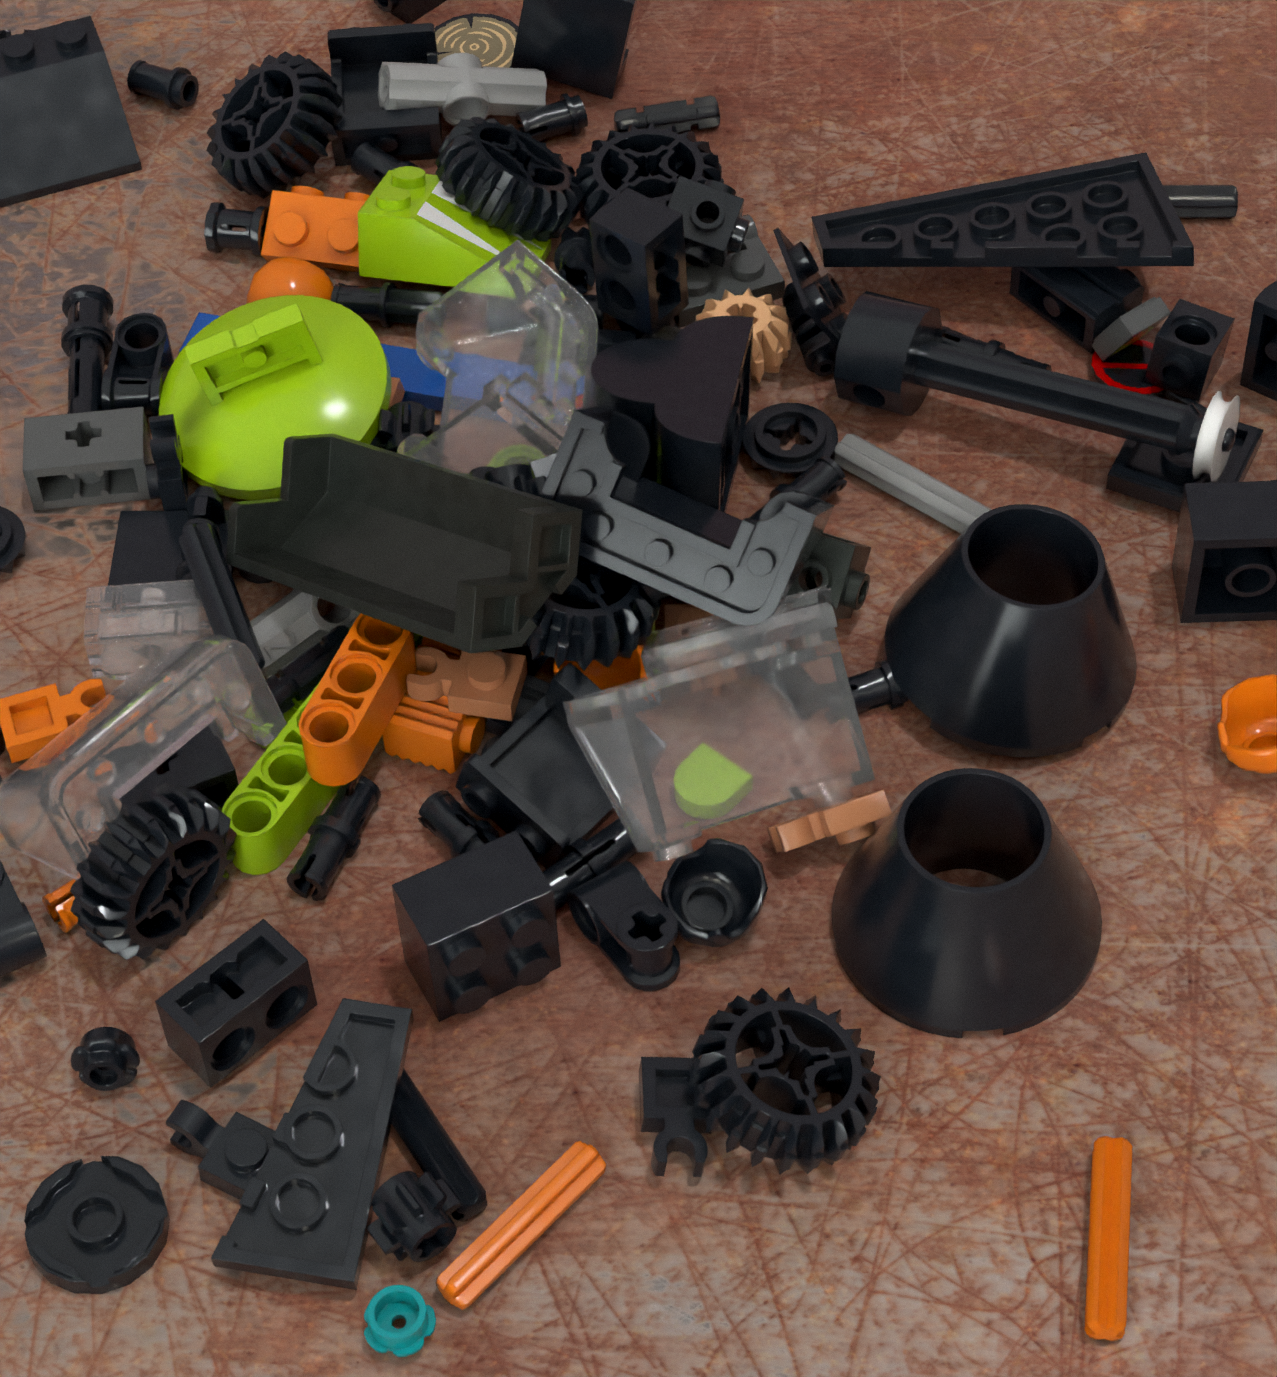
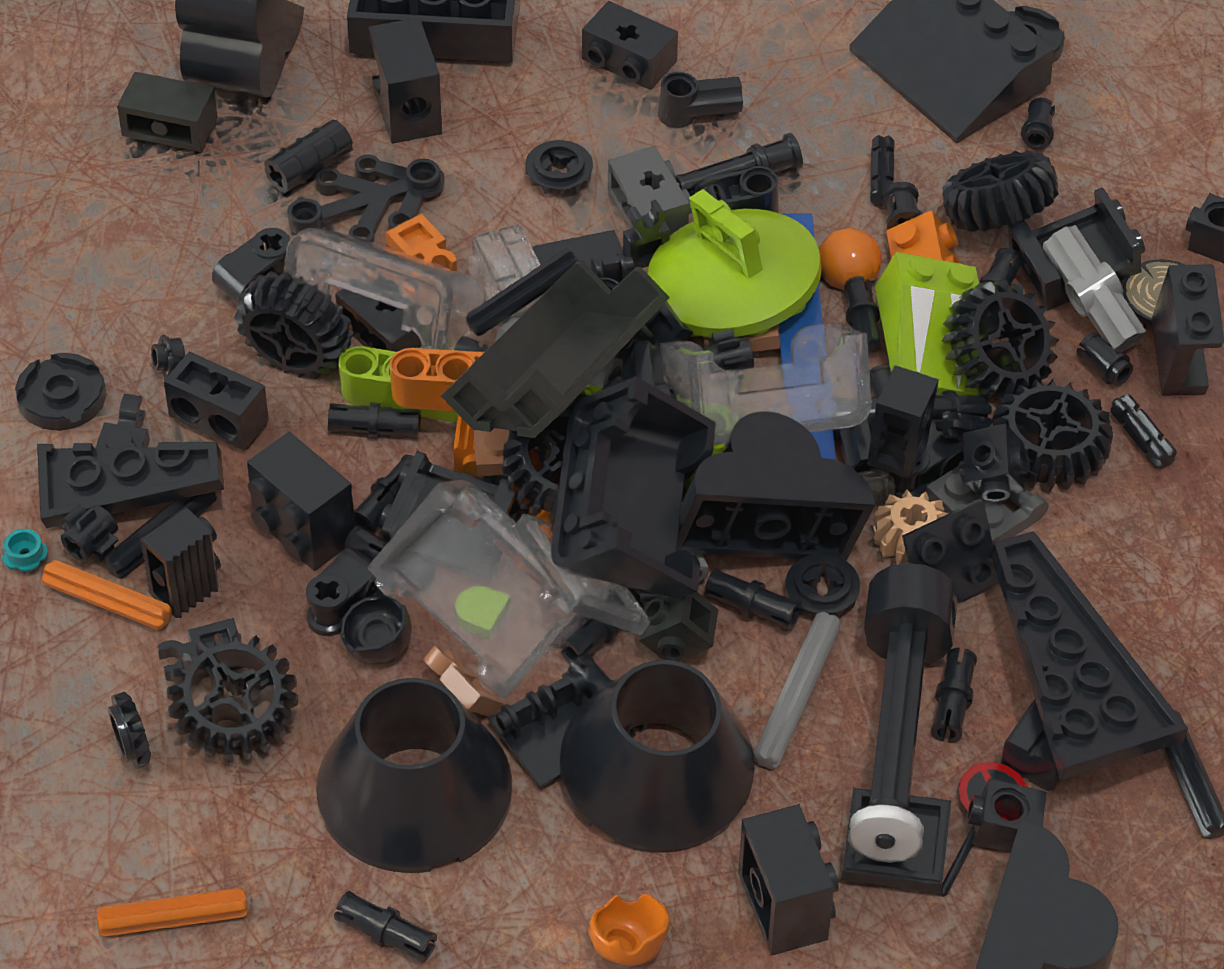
camera: 70 degrees right, 0 degrees up
dark grey tile [1091,297,1171,362] -> none
none -> black gear [108,692,151,769]
none -> black brick [140,508,221,618]
none -> black pin [334,891,437,964]
none -> black hinge [488,672,588,788]
none -> black axle [870,135,895,206]

